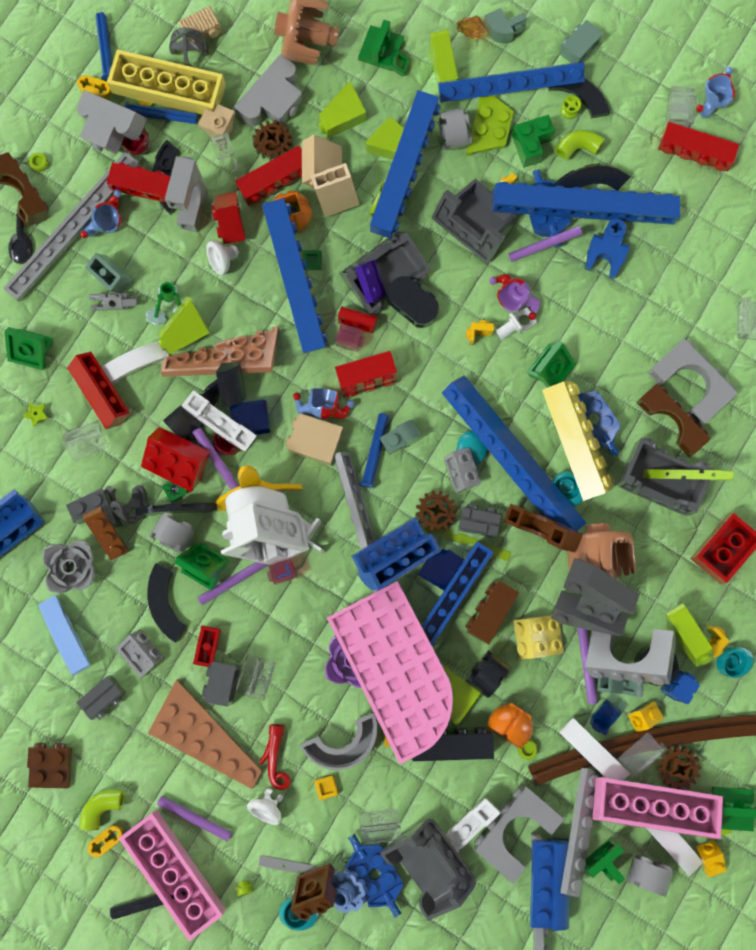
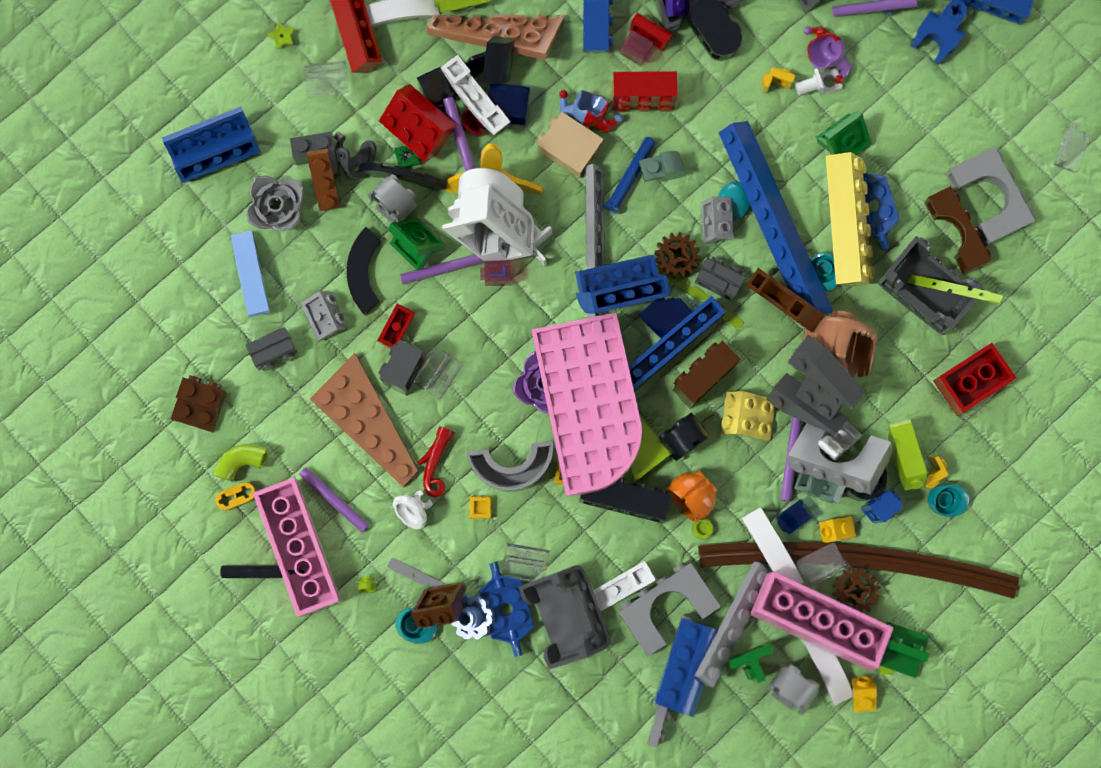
camera: 10 degrees right, 0 degrees up
none -> white slope [818,421,863,460]

